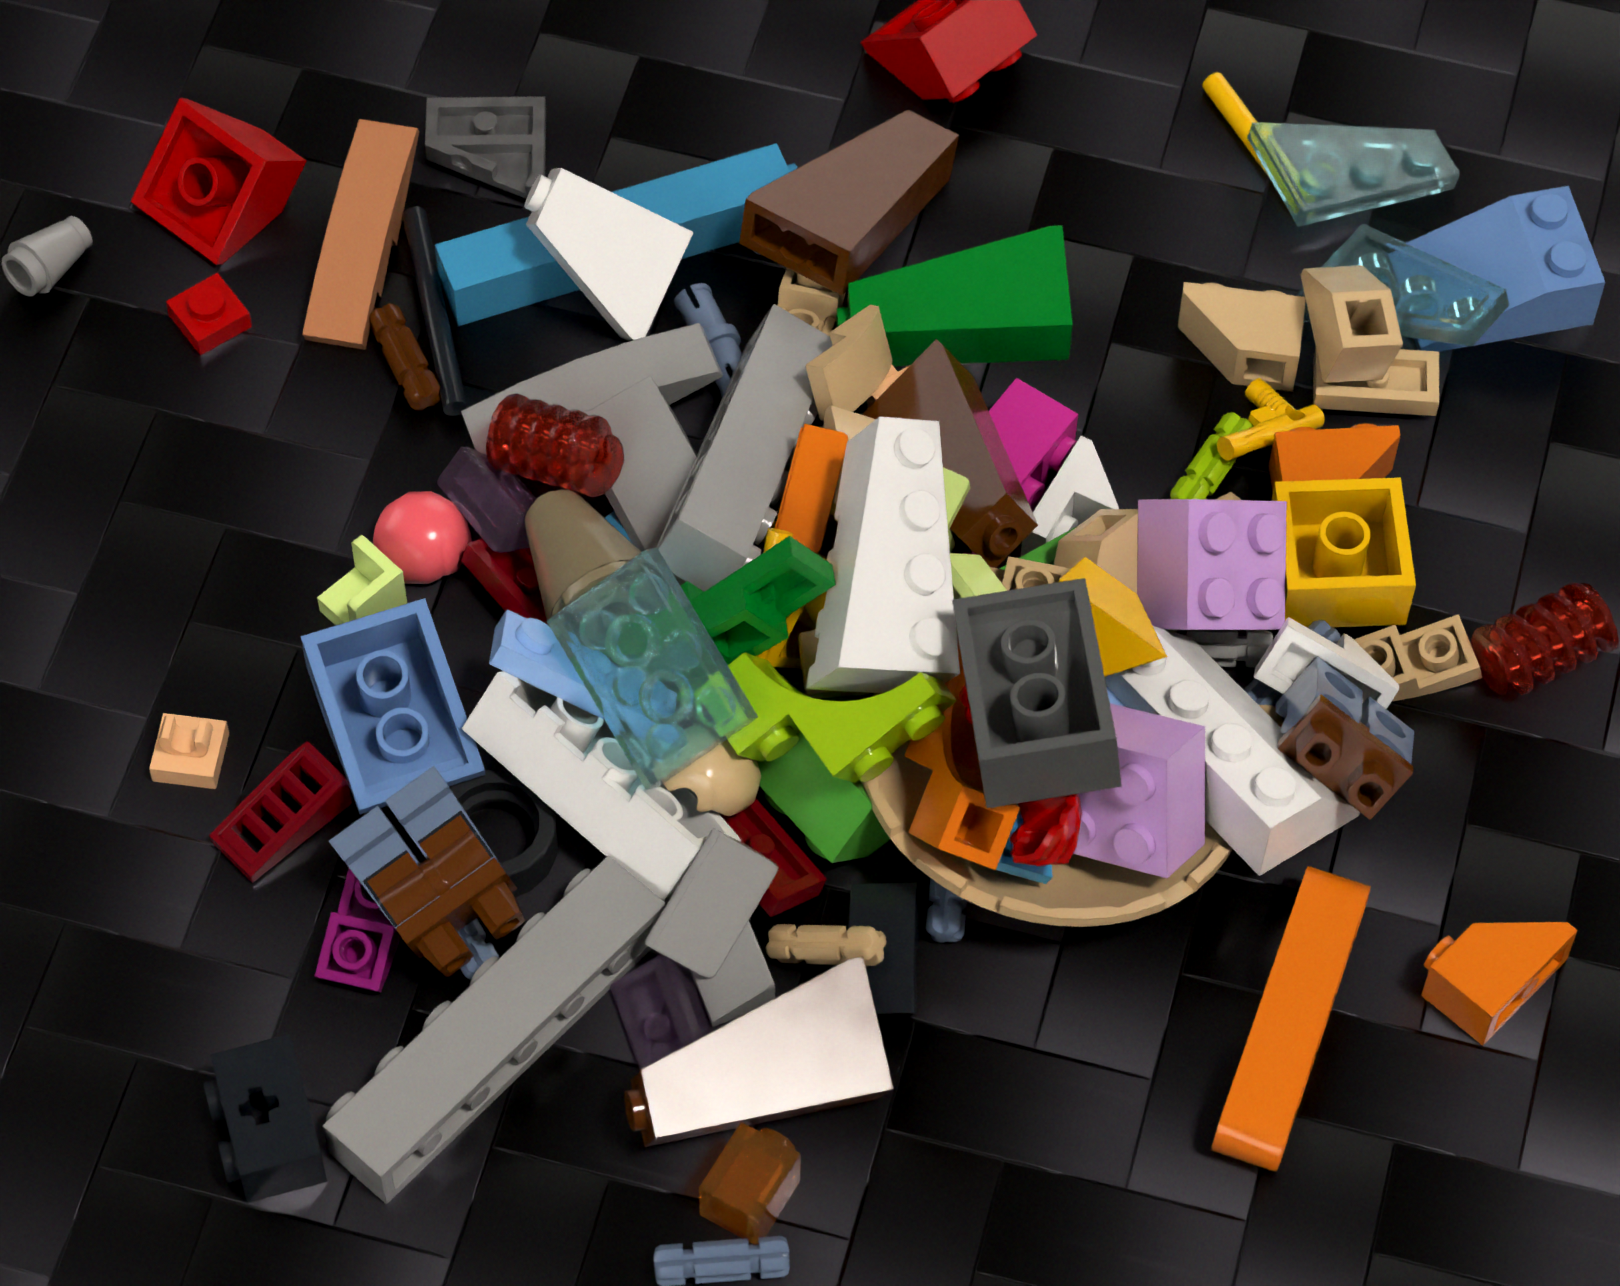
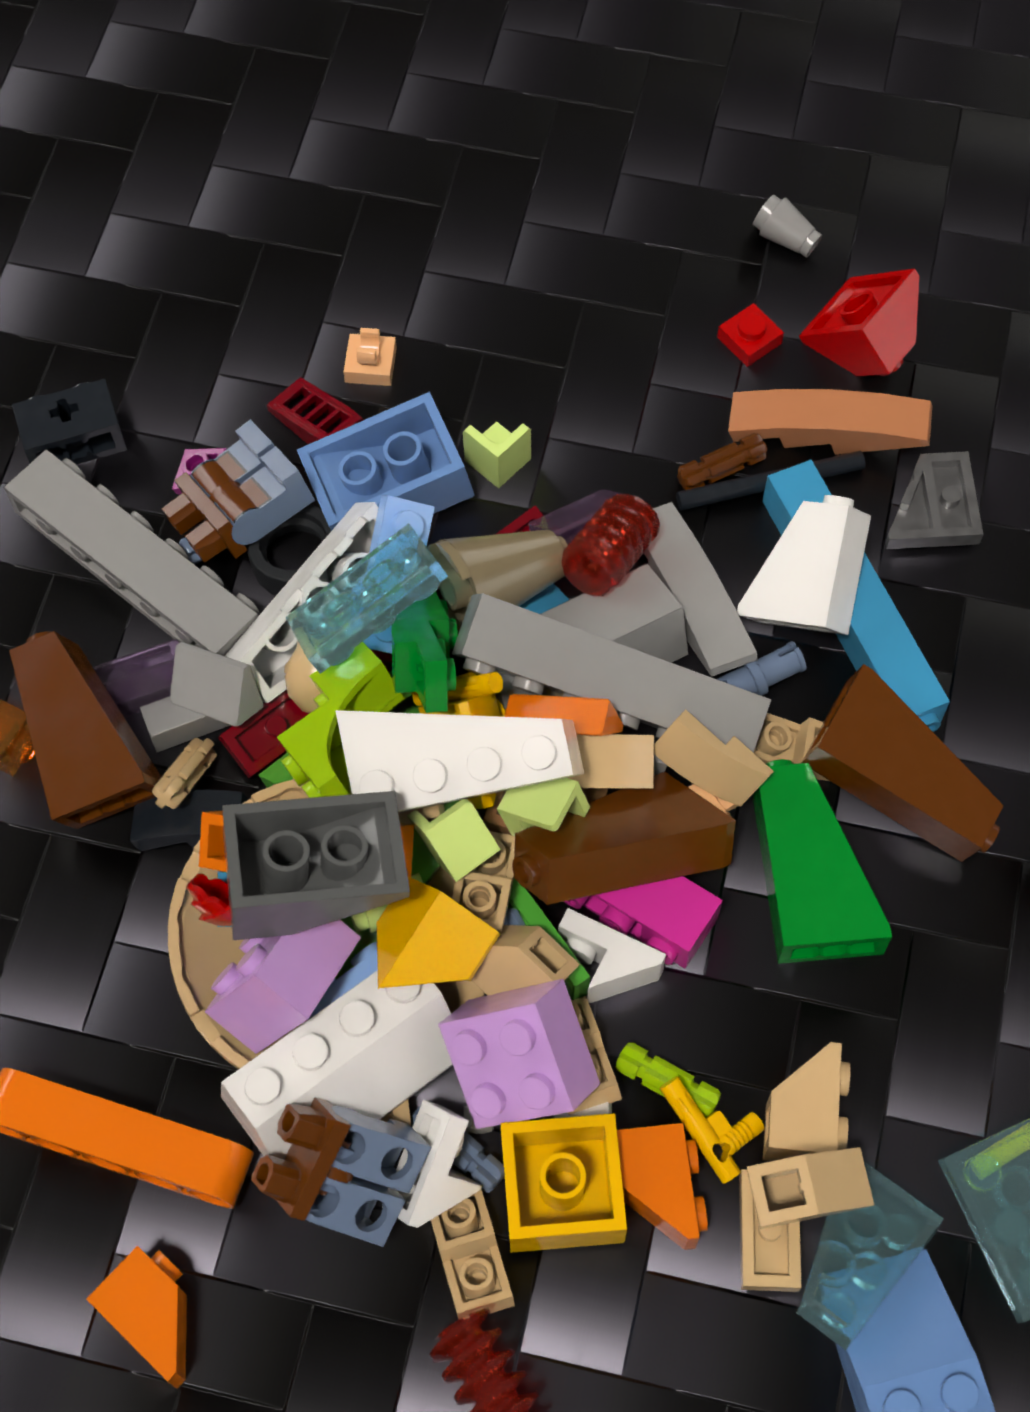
camera: 90 degrees right, 5 degrees up
coral hair [373,491,472,584] -> none

